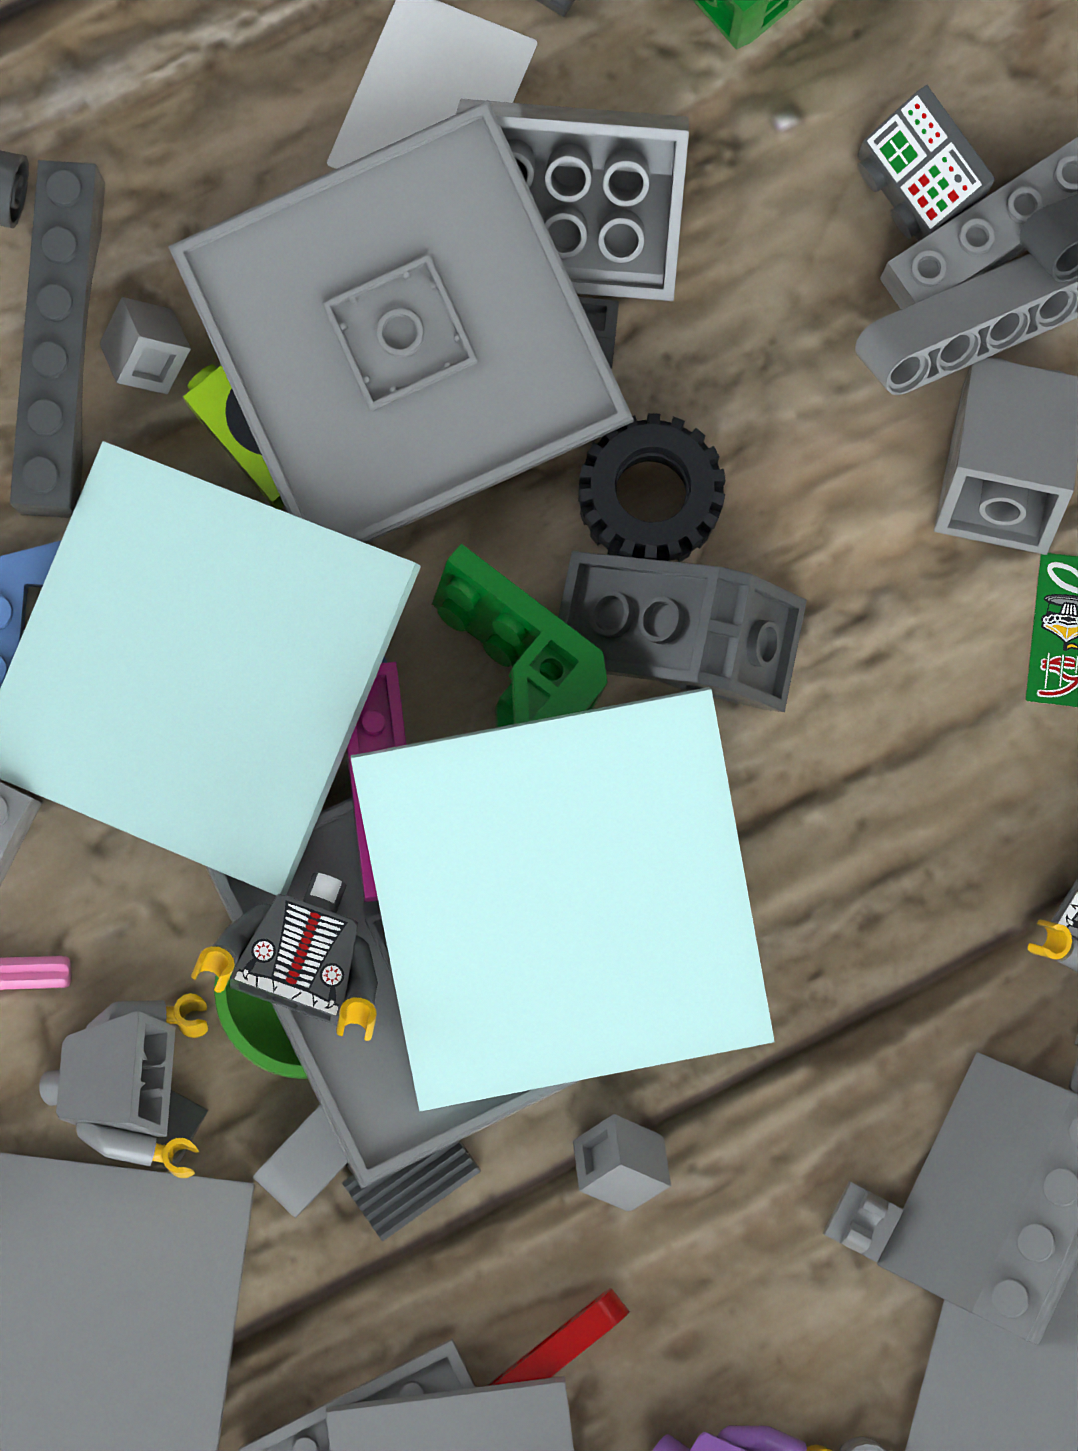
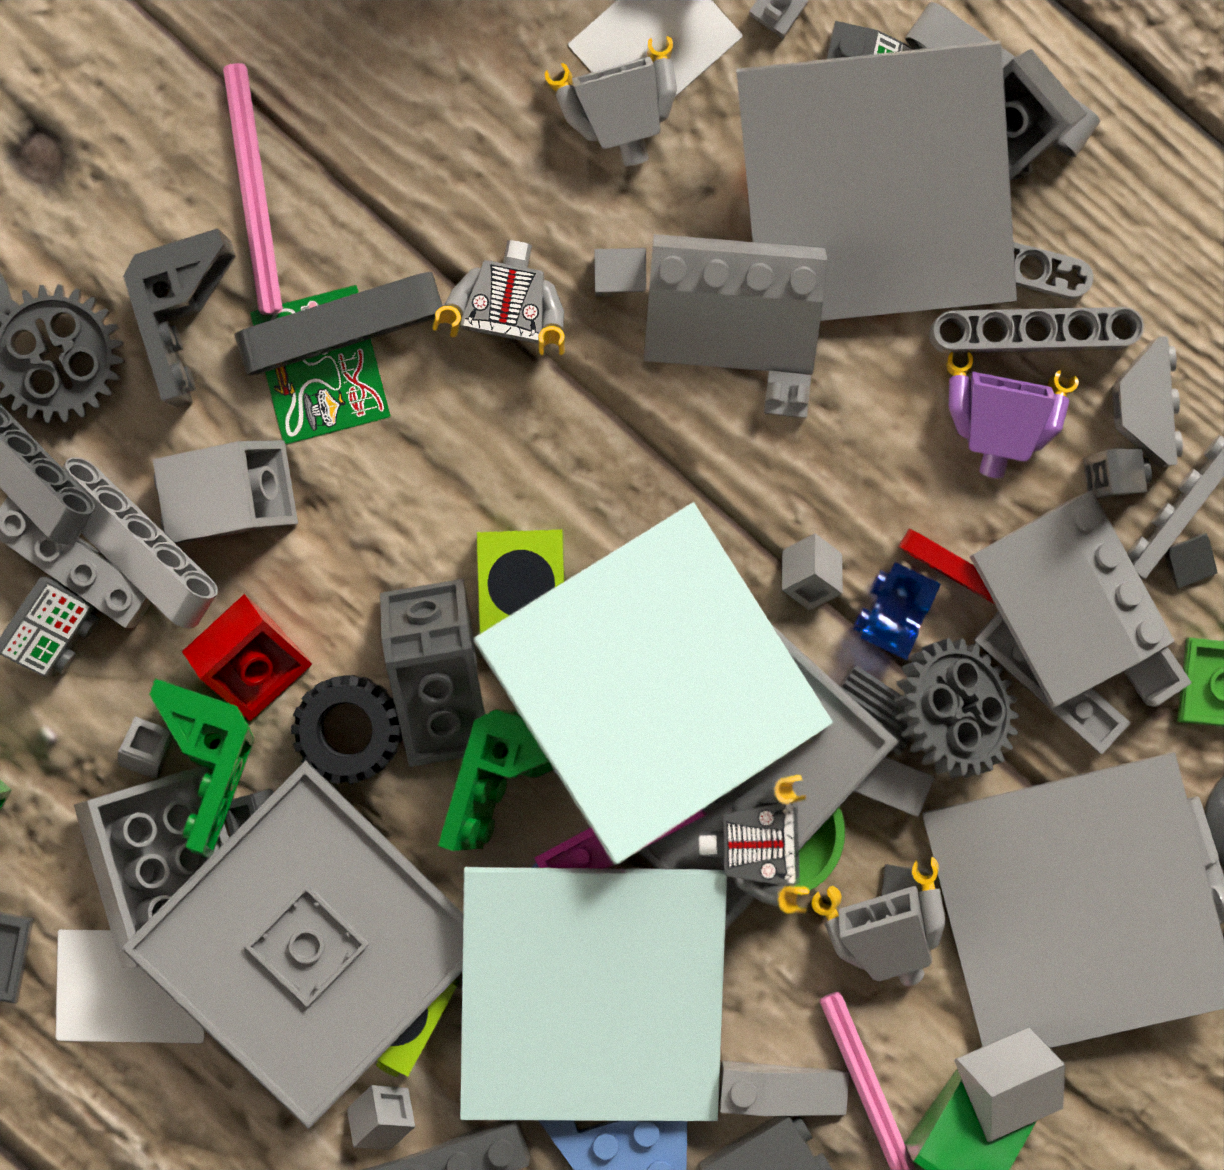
camera: 105 degrees left, 5 degrees up
none -> light grey slope [118,717,174,779]
none -> green bracket [149,678,255,859]
none -> red slope [181,594,312,721]
none -> brick [477,529,565,634]
none -> clear blue cylinder [852,562,941,660]
none -> dark grey gear [894,638,1019,778]

